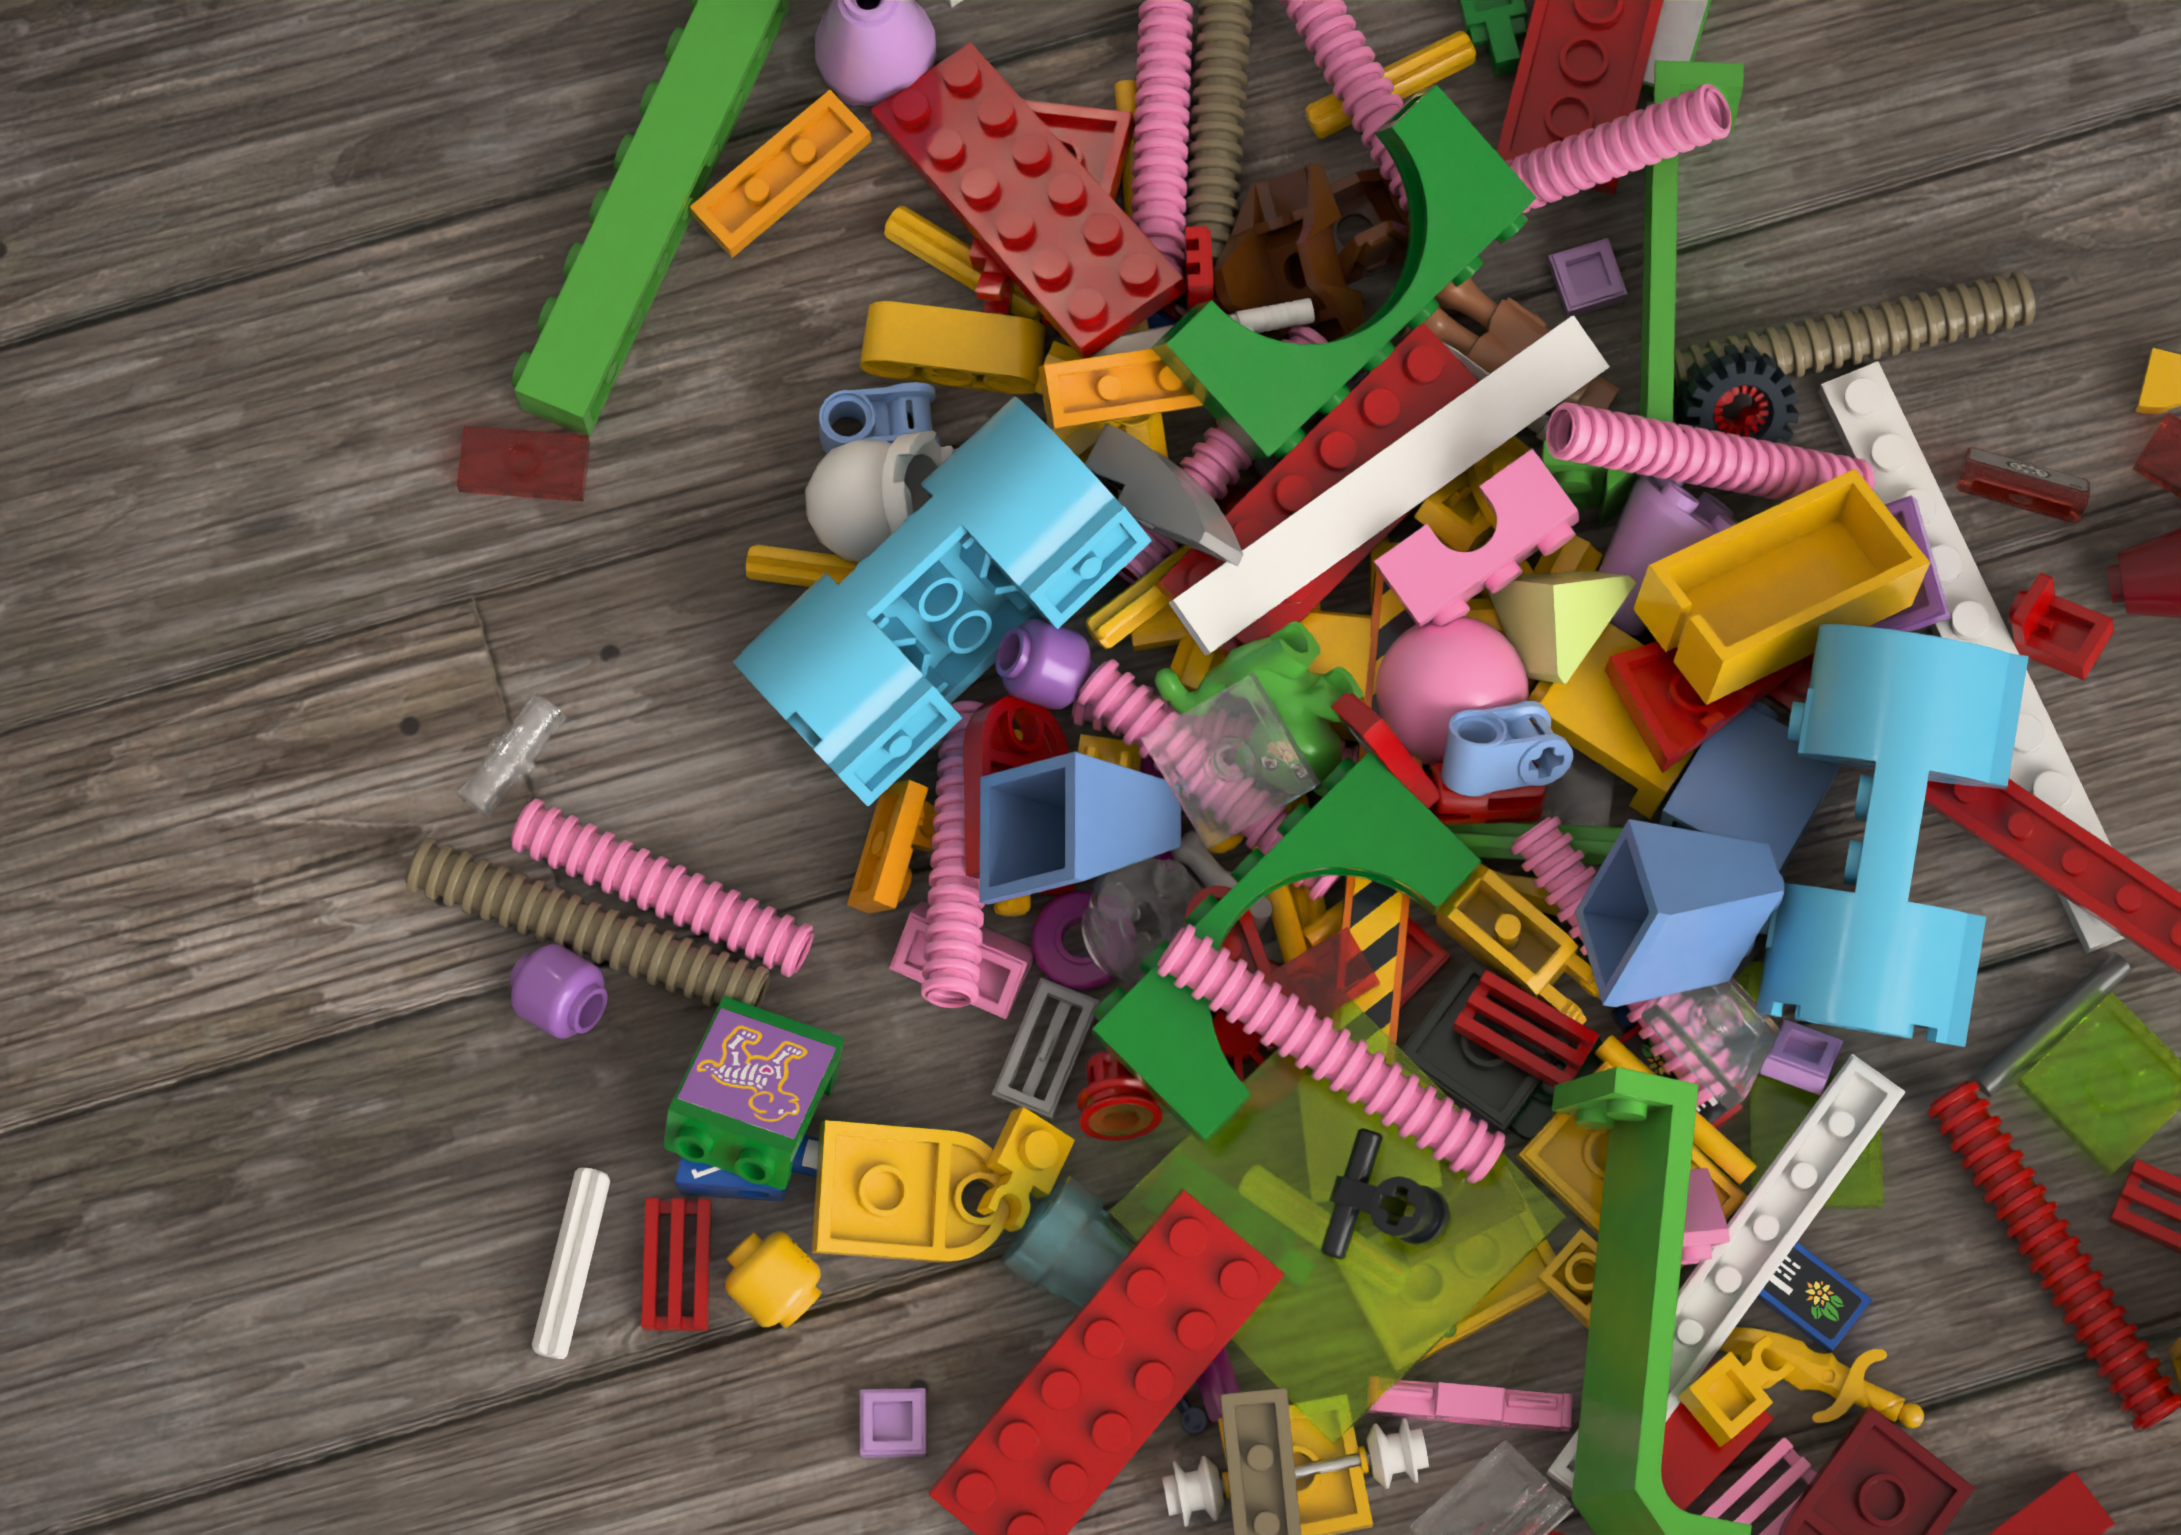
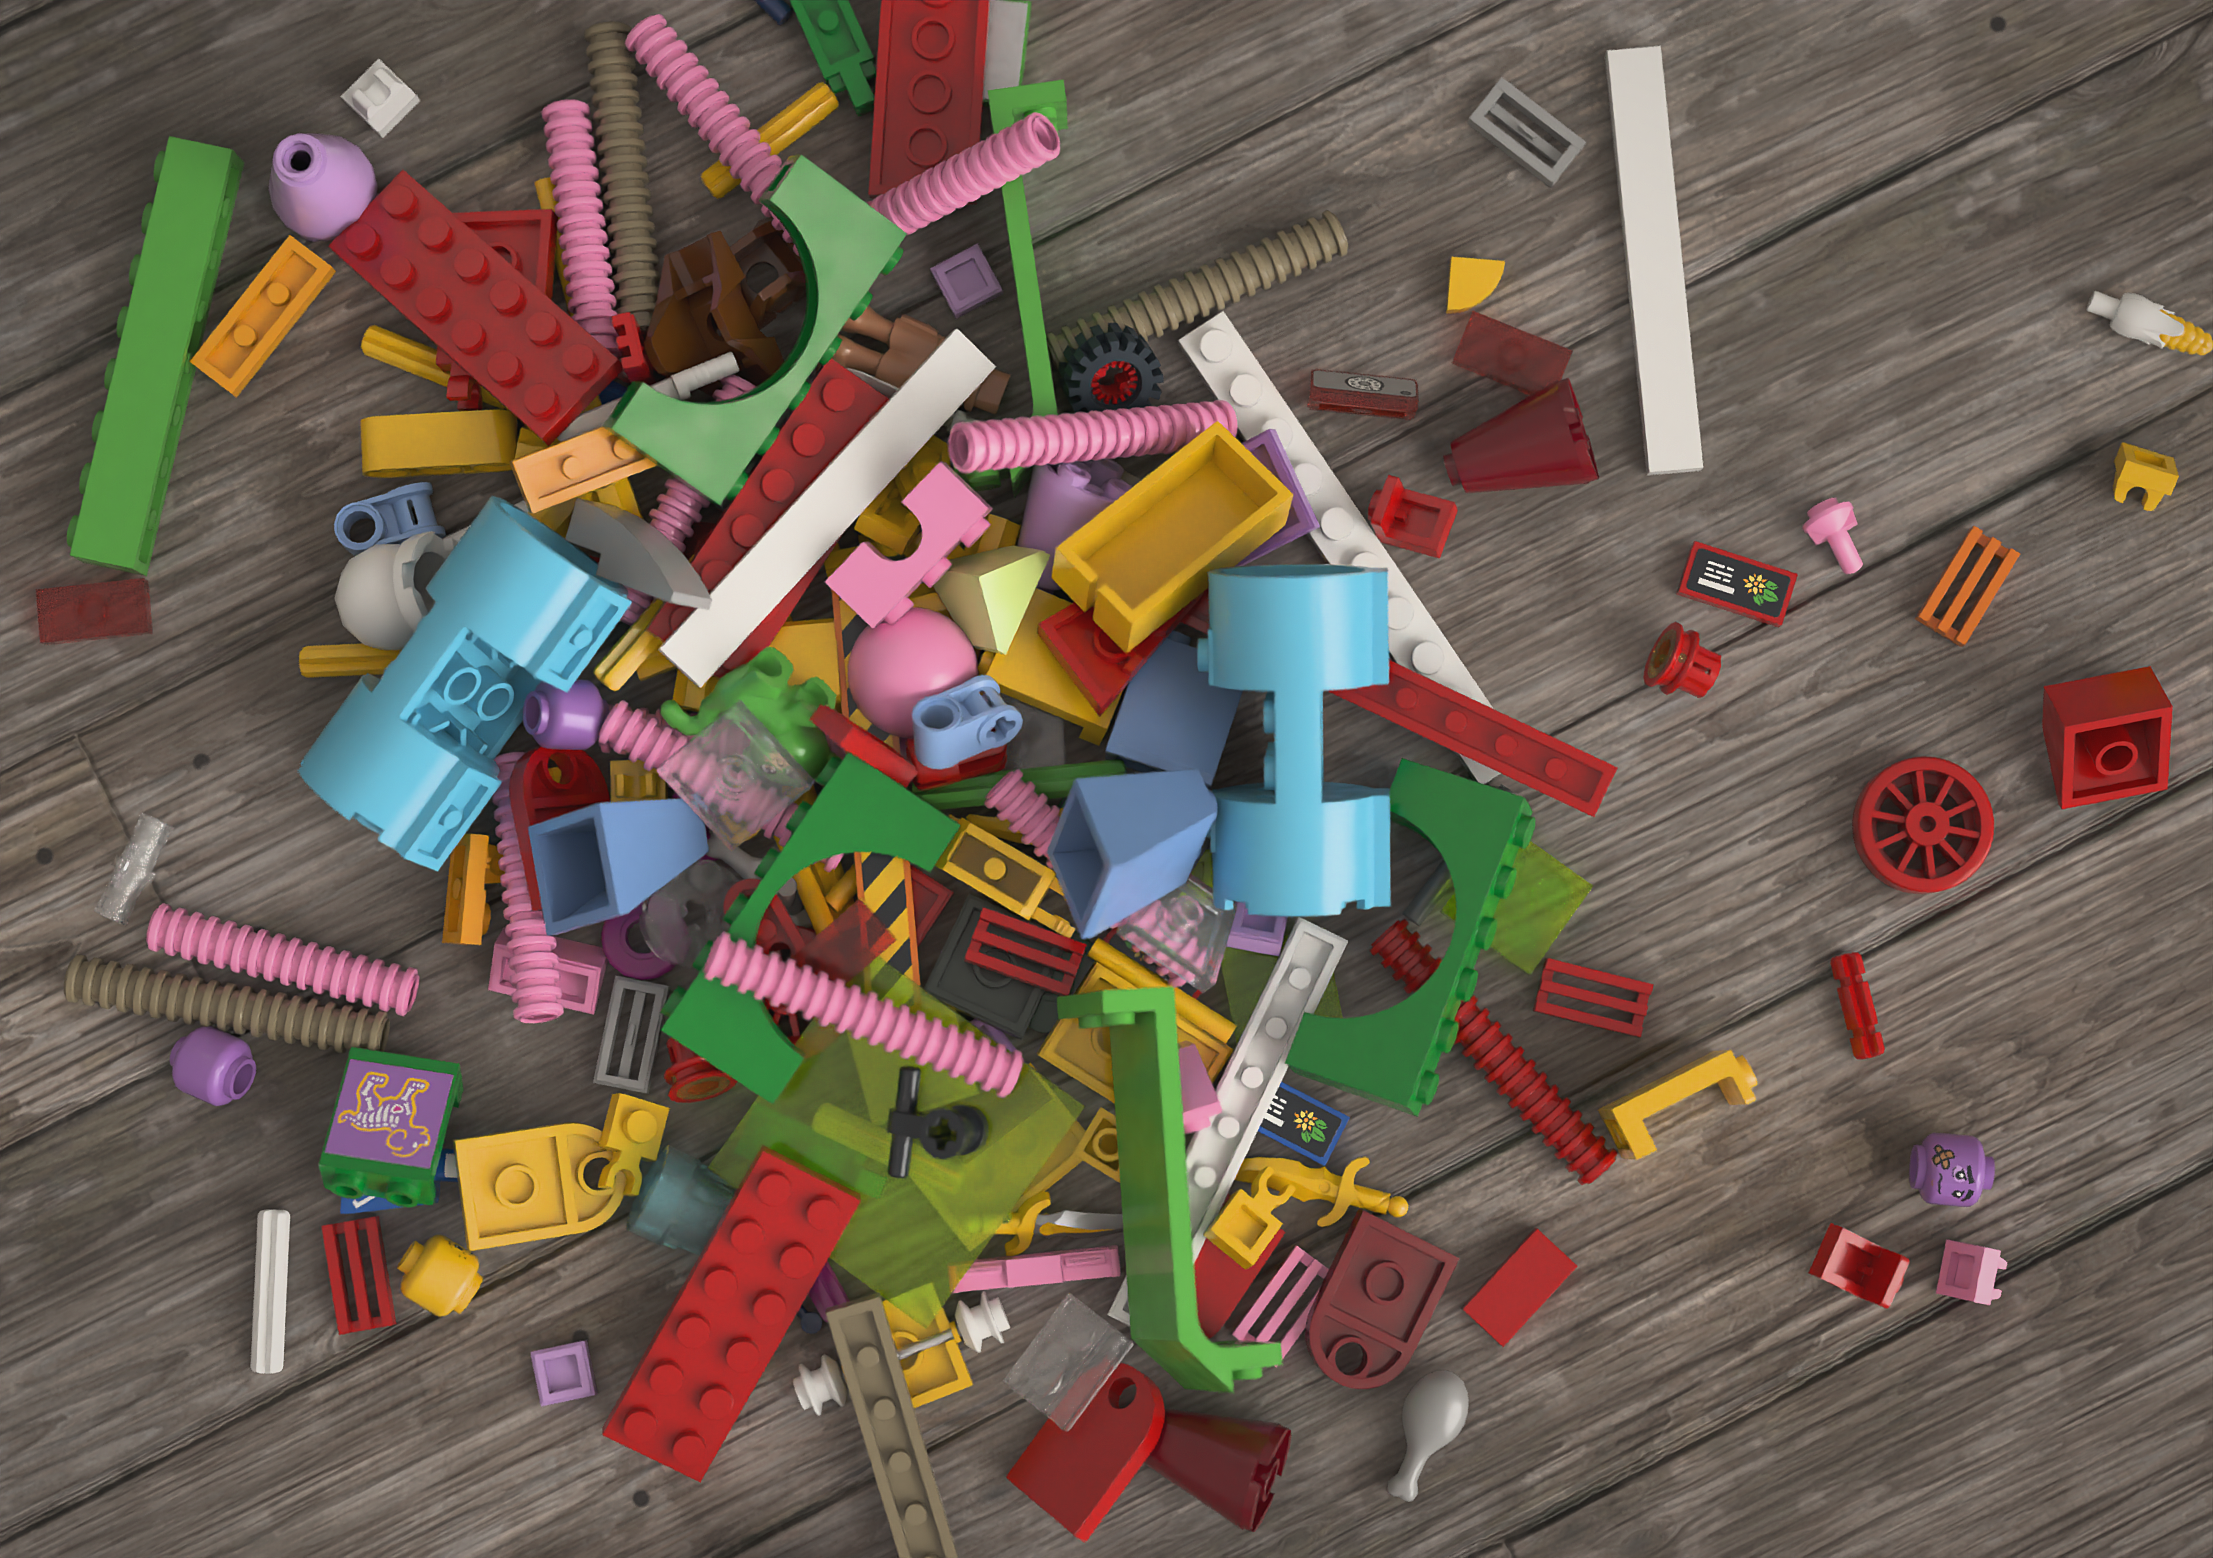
camera: 15 degrees left, 10 degrees up
none -> piece [962,1192,1123,1256]
none -> green arch [1285,758,1536,1117]

